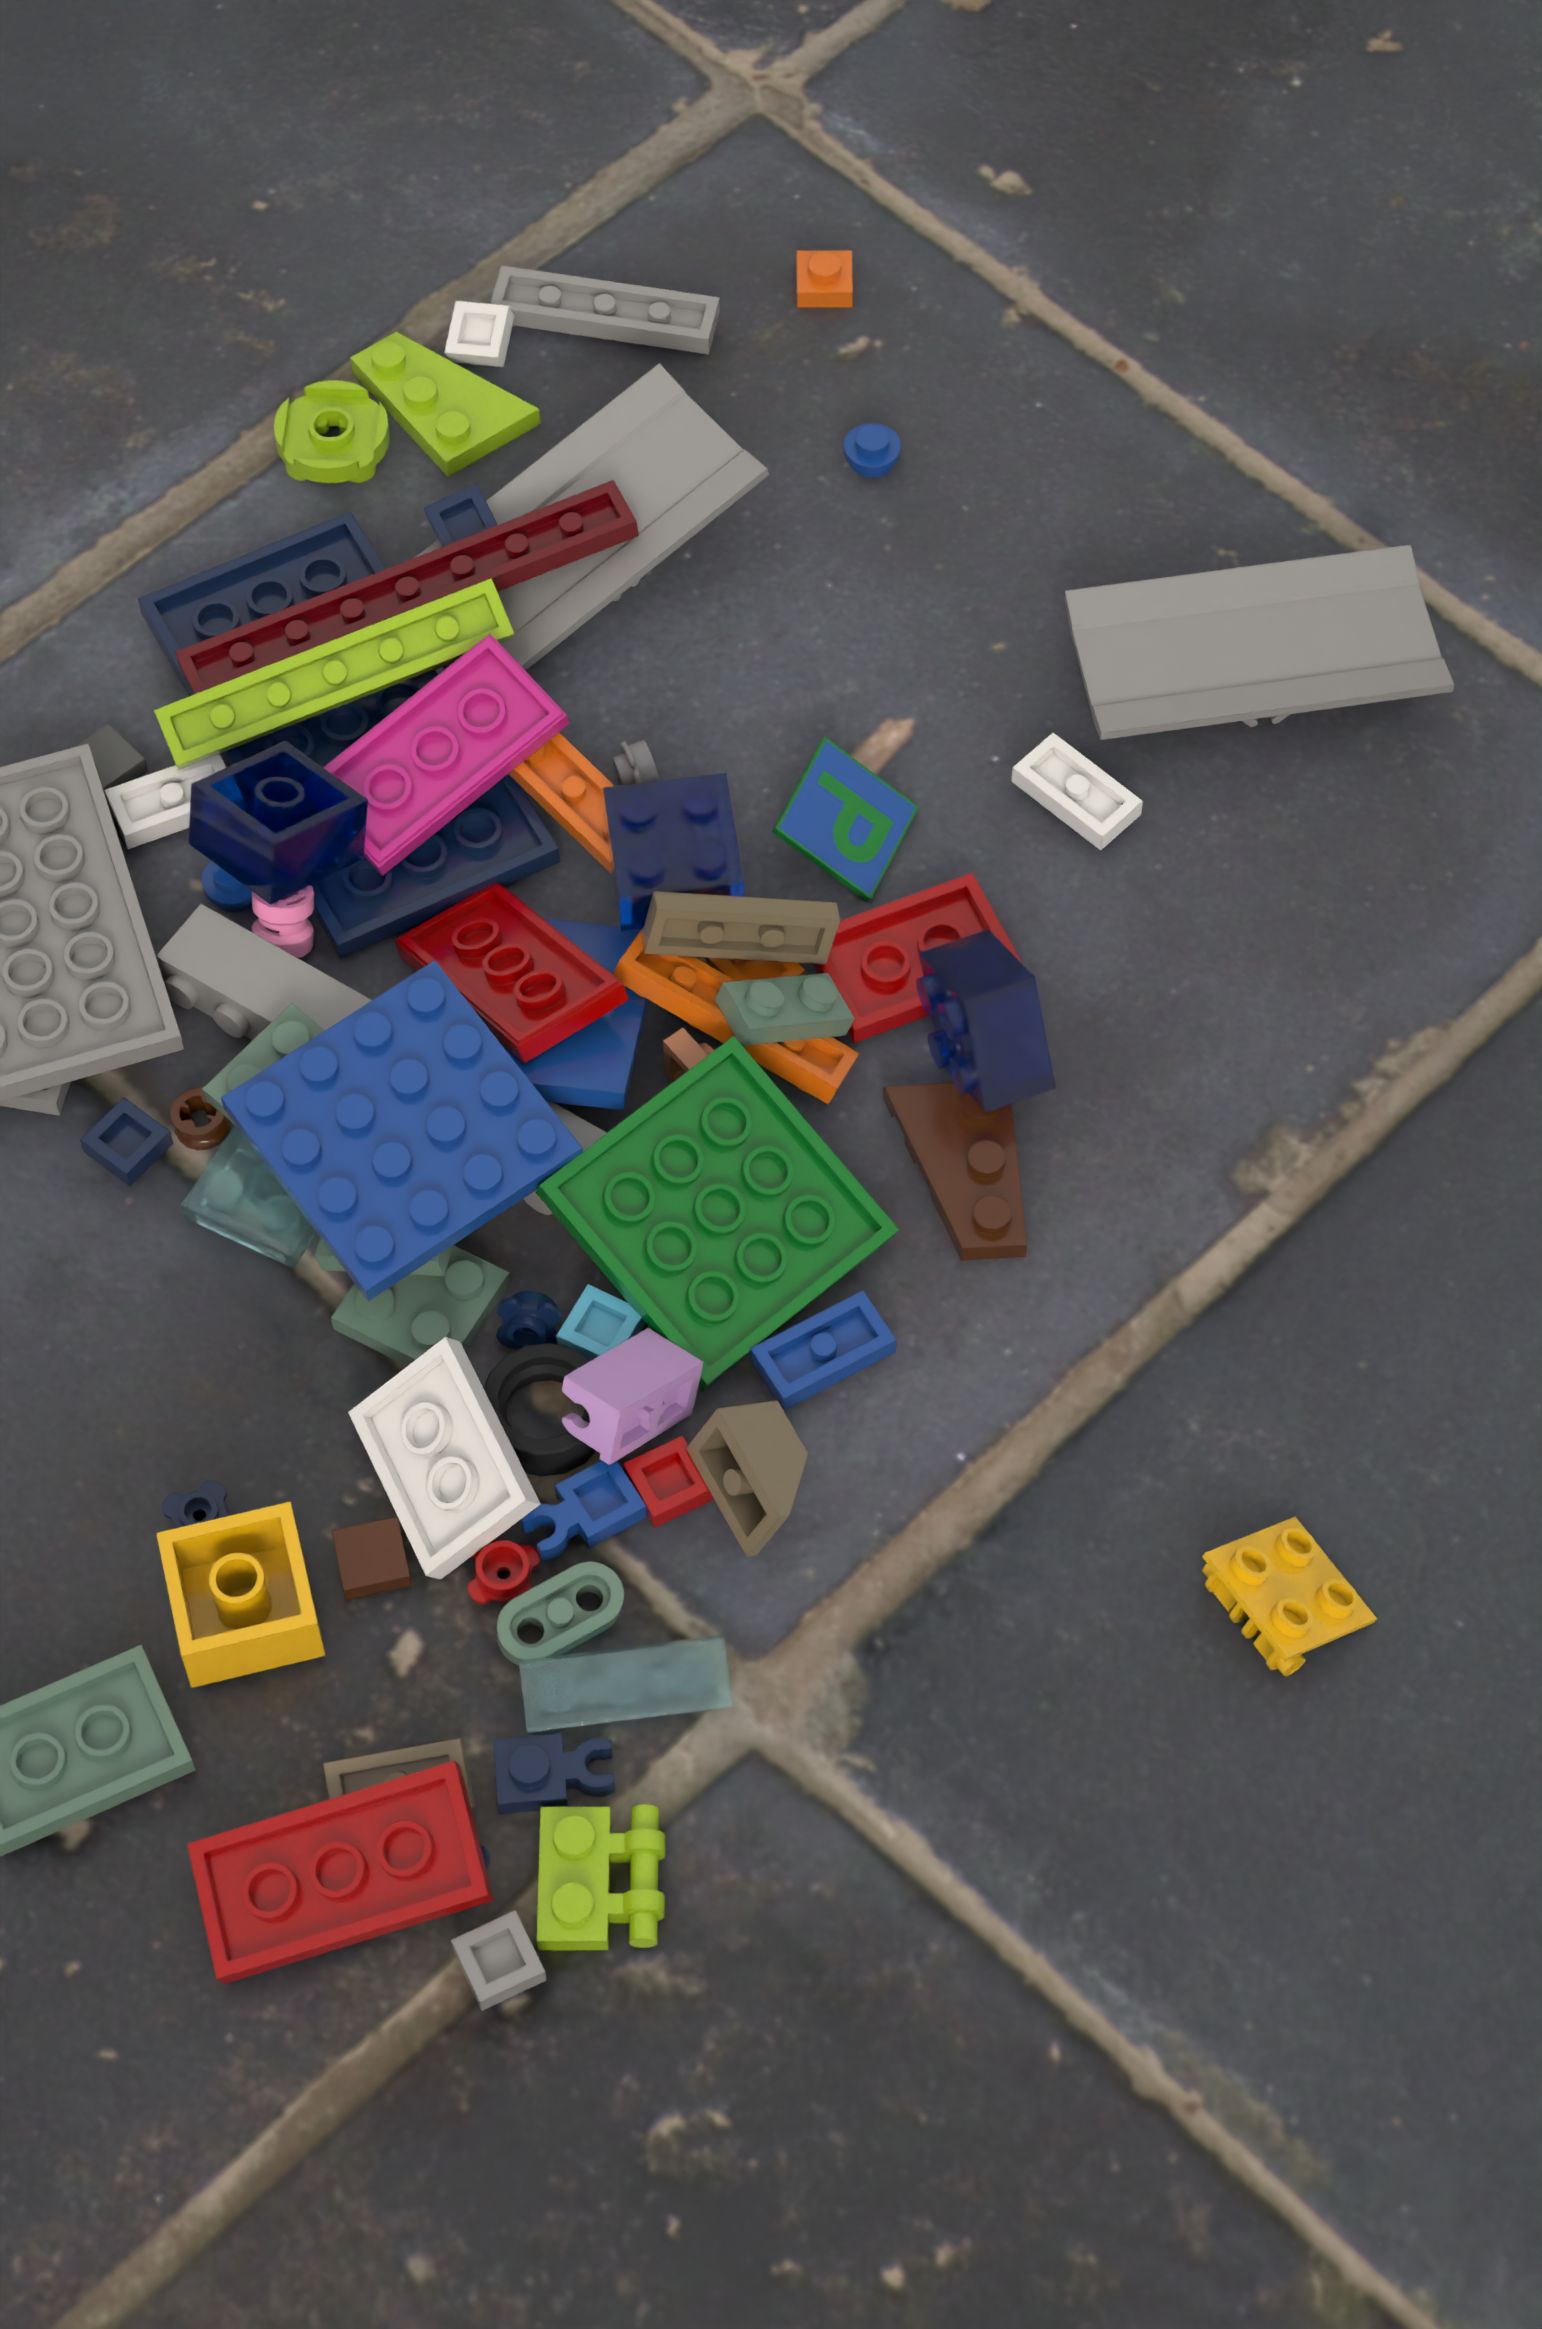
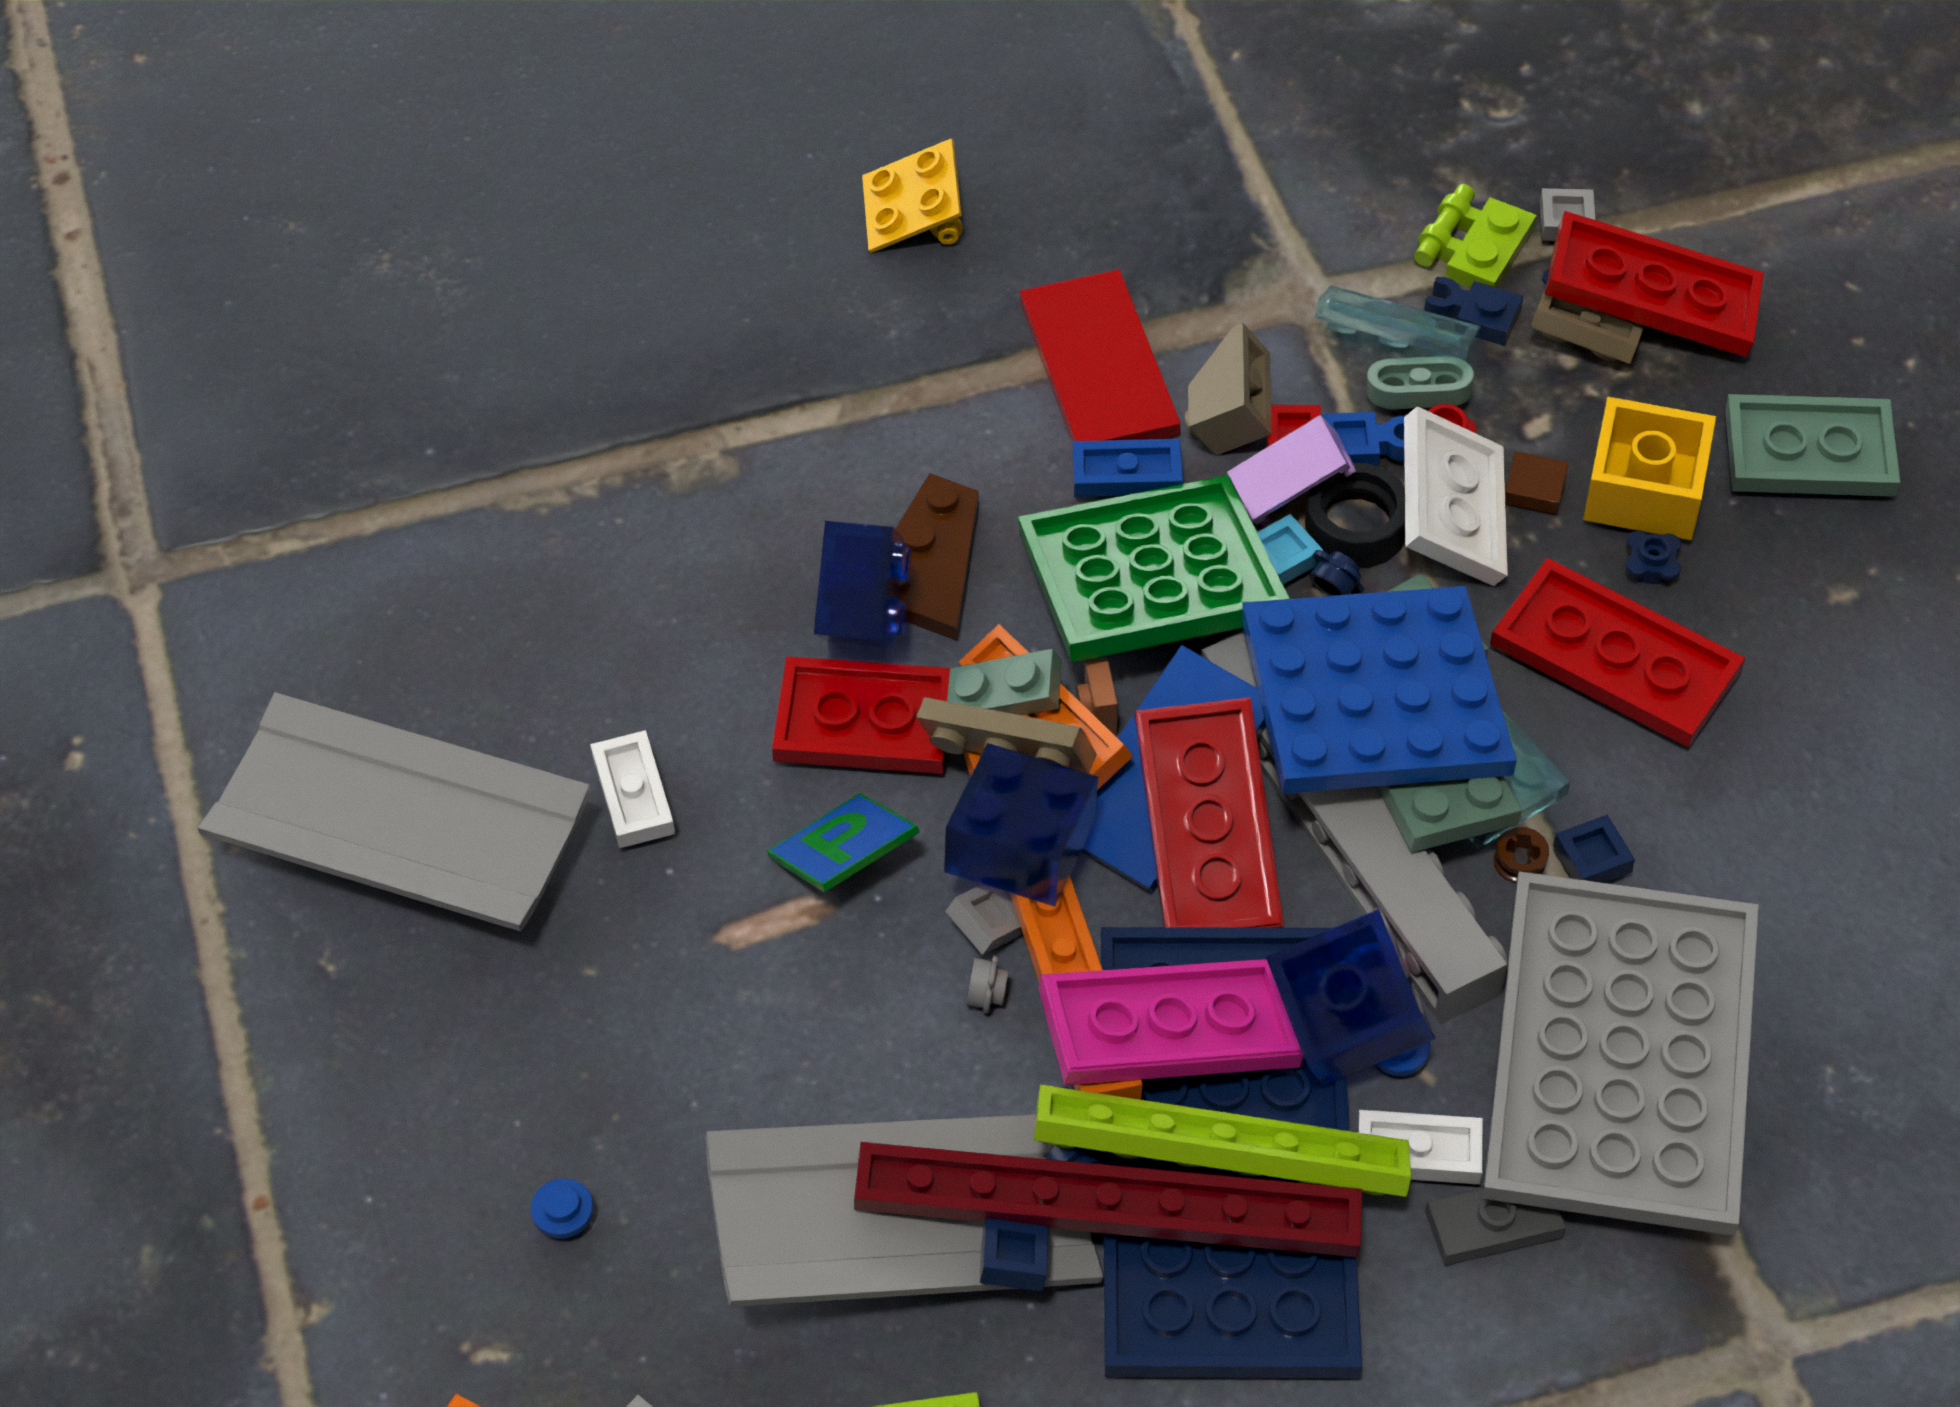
camera: 150 degrees left, 5 degrees down
none -> red tile [1020,269,1181,441]
none -> red plate [1490,558,1745,748]

